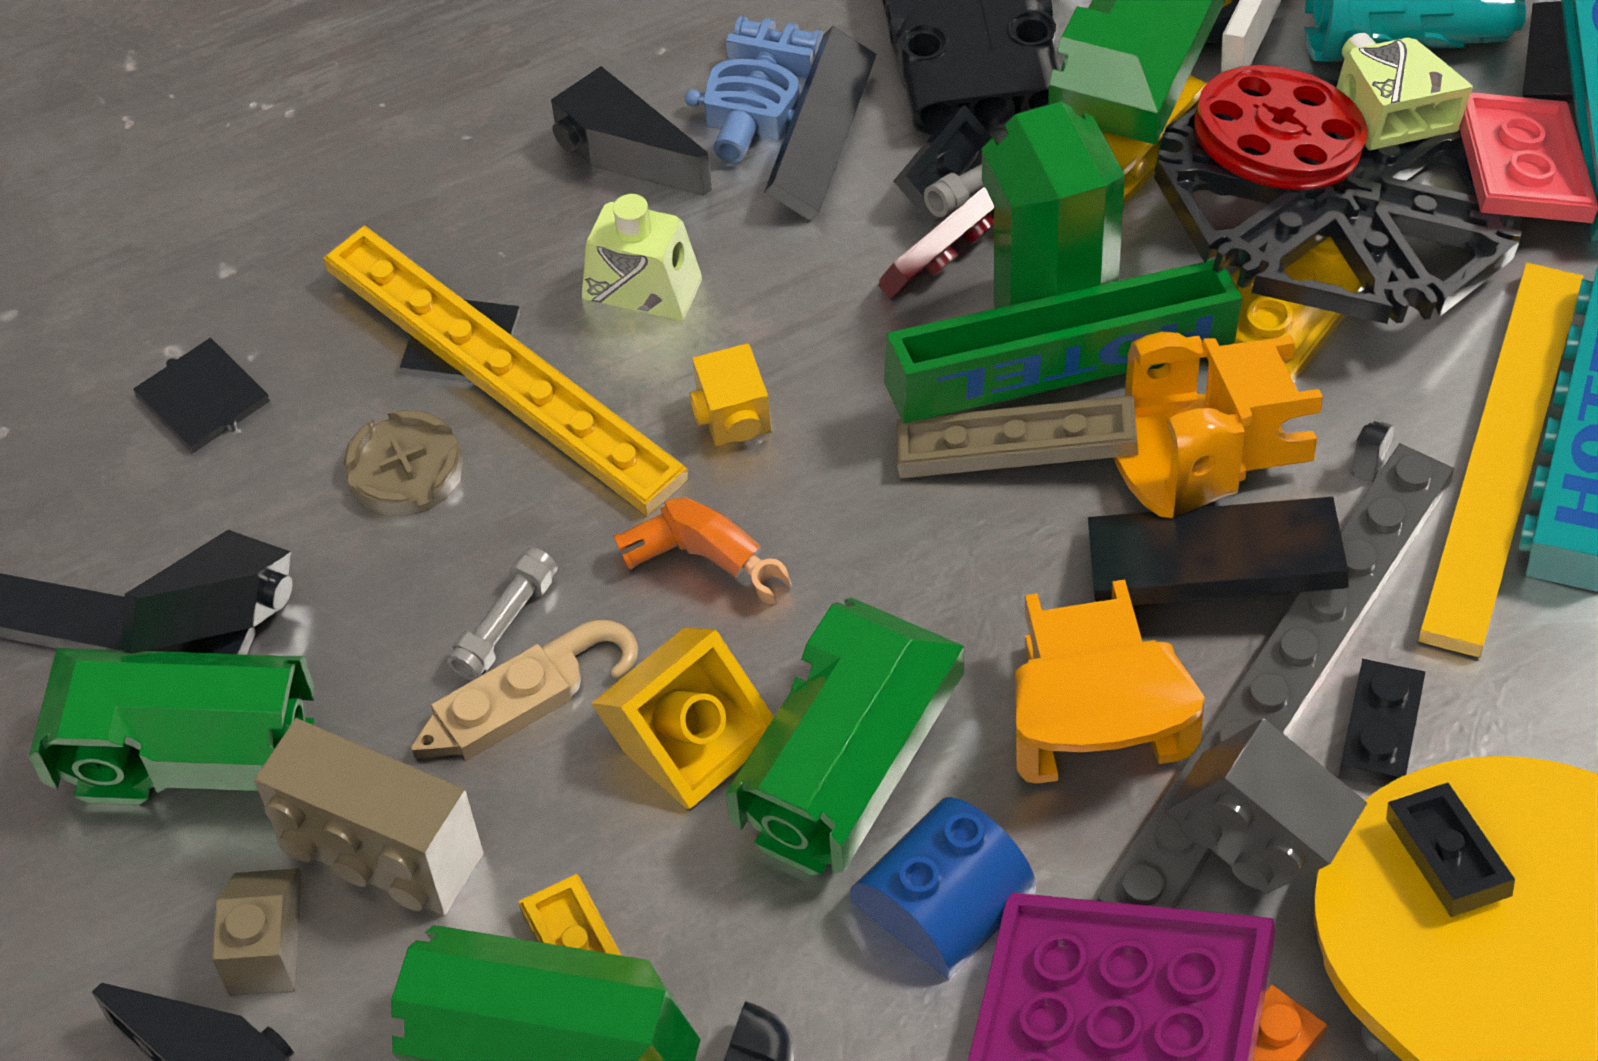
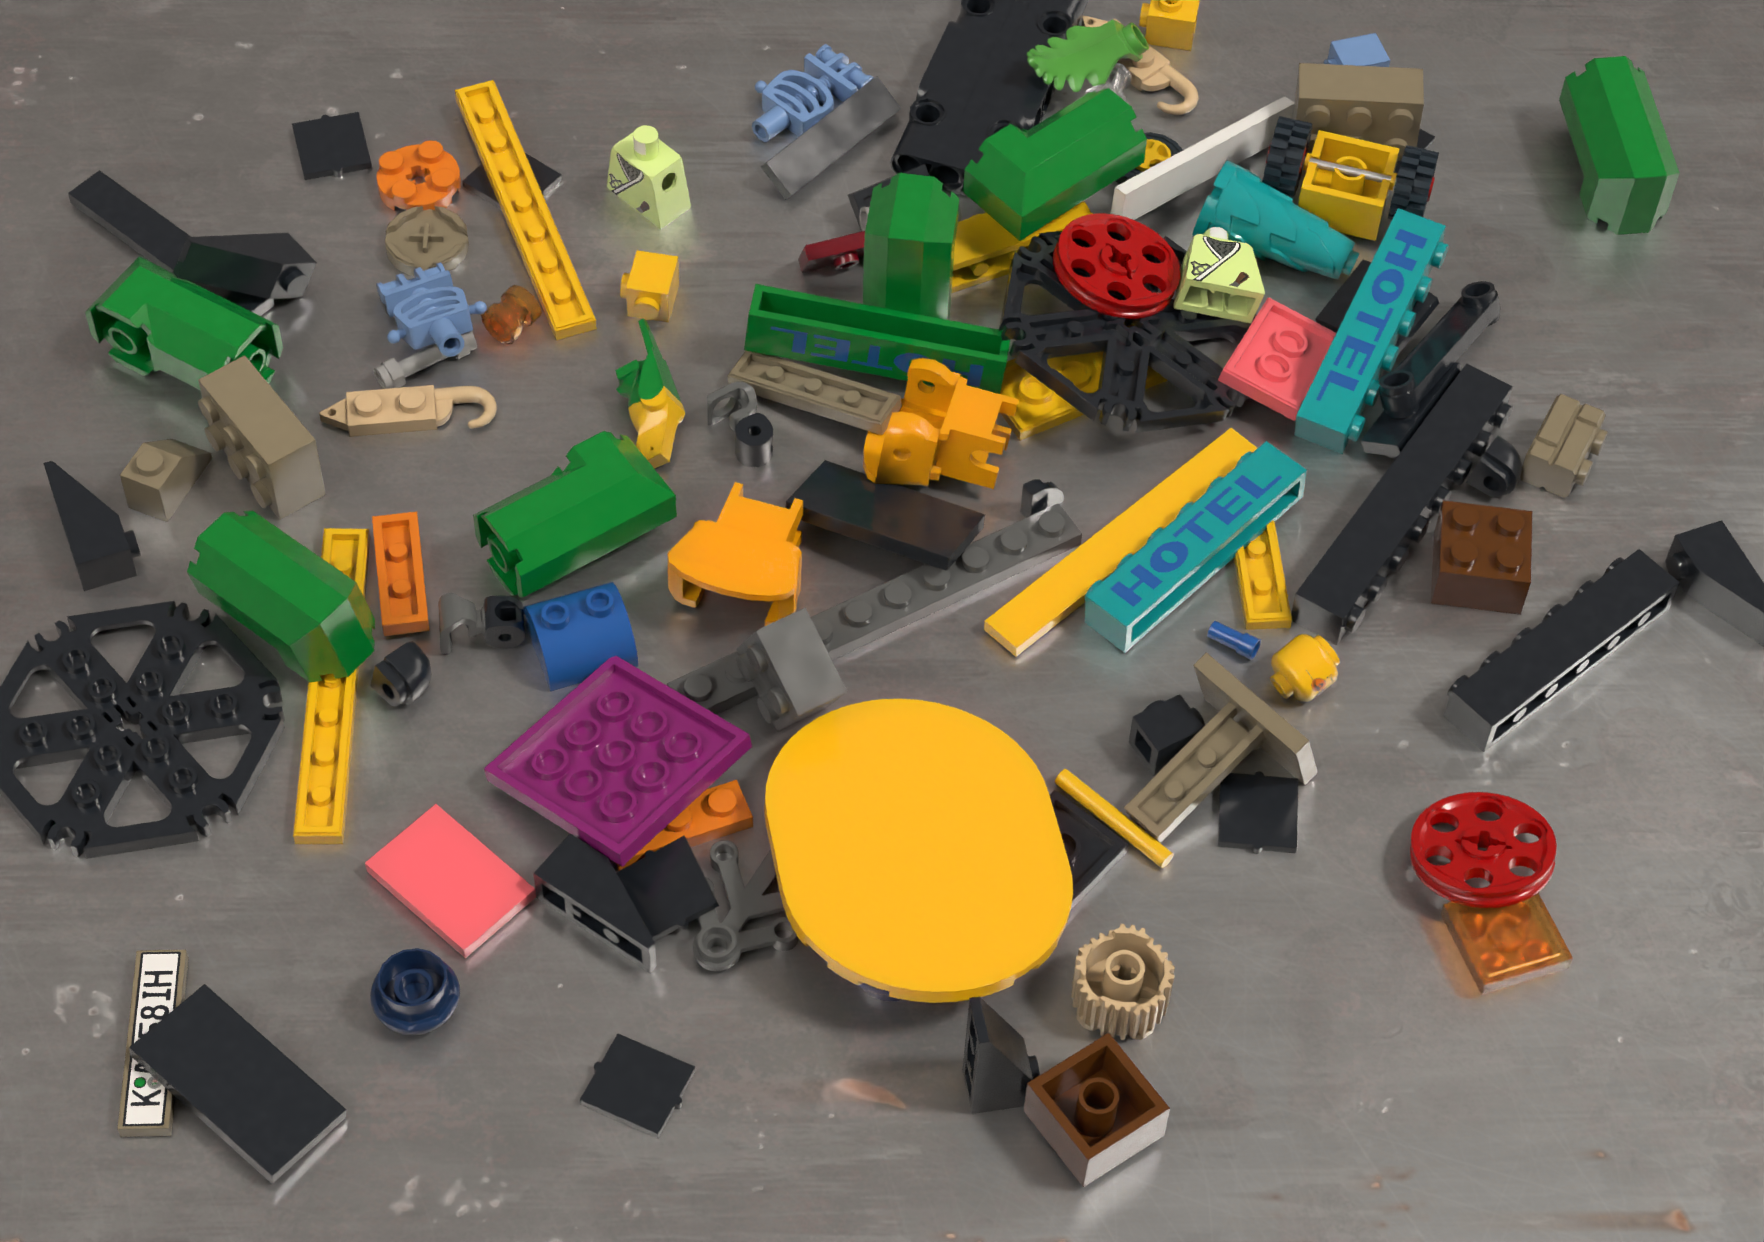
camera: 20 degrees right, 0 degrees up
black slope [551,66,712,195] -> none
yellow slope [591,627,774,809] -> none
orange arm [613,497,792,605] -> none
black plate [1338,658,1426,787] -> none
black plate [1386,782,1515,917] -> none
none -> orange plate [372,511,430,636]
none -> medium blue torso [376,262,487,357]
none -> orange plate [377,140,461,211]
none -> leg [438,593,525,654]
none -> clear orange wheel [481,285,542,345]
none -> animal [615,318,685,469]
none -> leg [707,382,773,467]

